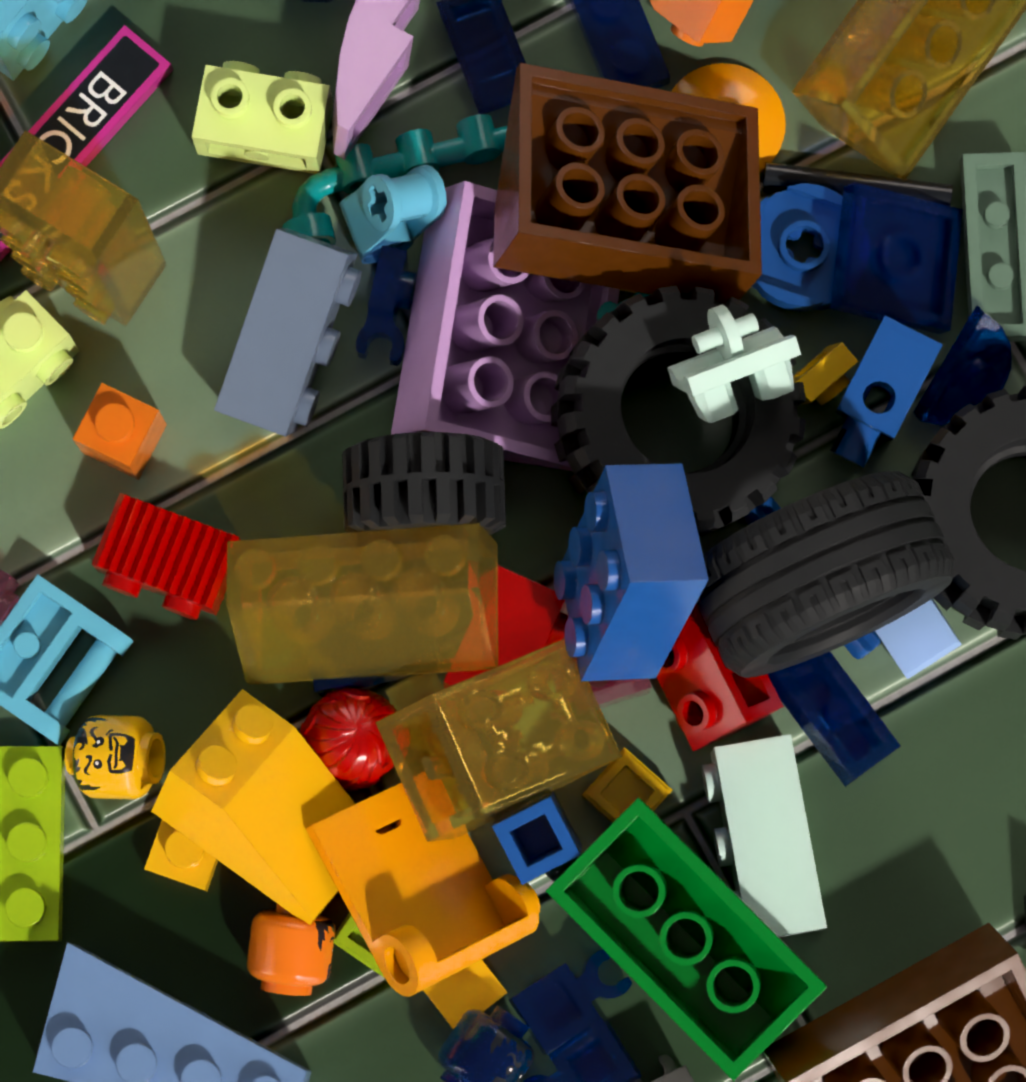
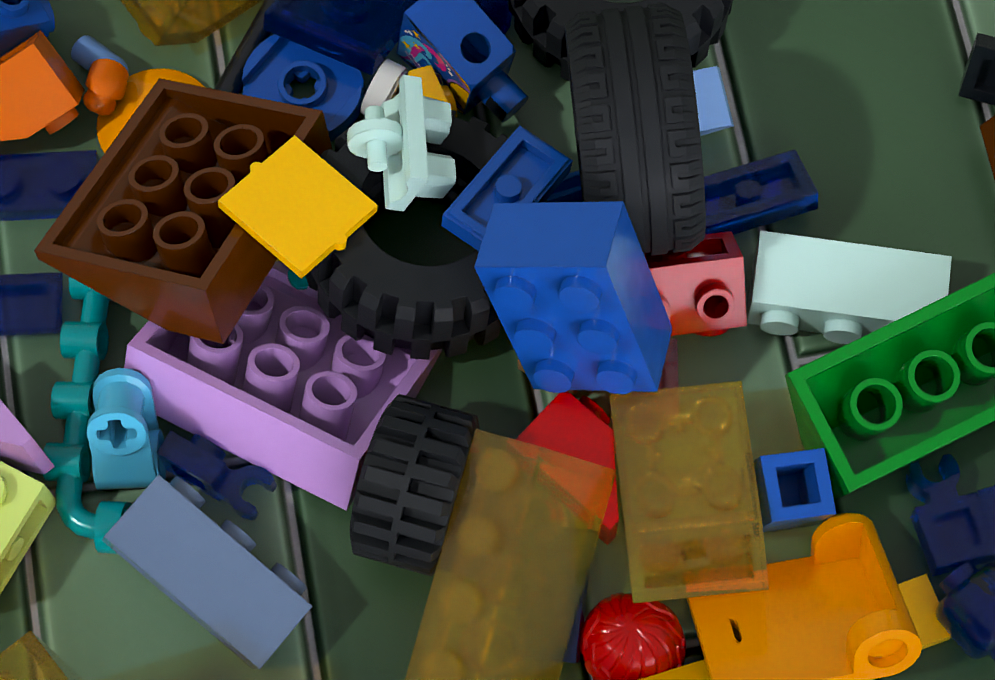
camera: 70 degrees left, 10 degrees down
yellow tile [581,747,673,823] -> none
none -> orange arm [71,35,129,116]
none -> yellow piece [218,135,378,279]
none -> white tile [360,59,408,115]
none -> blue plate [441,125,573,251]

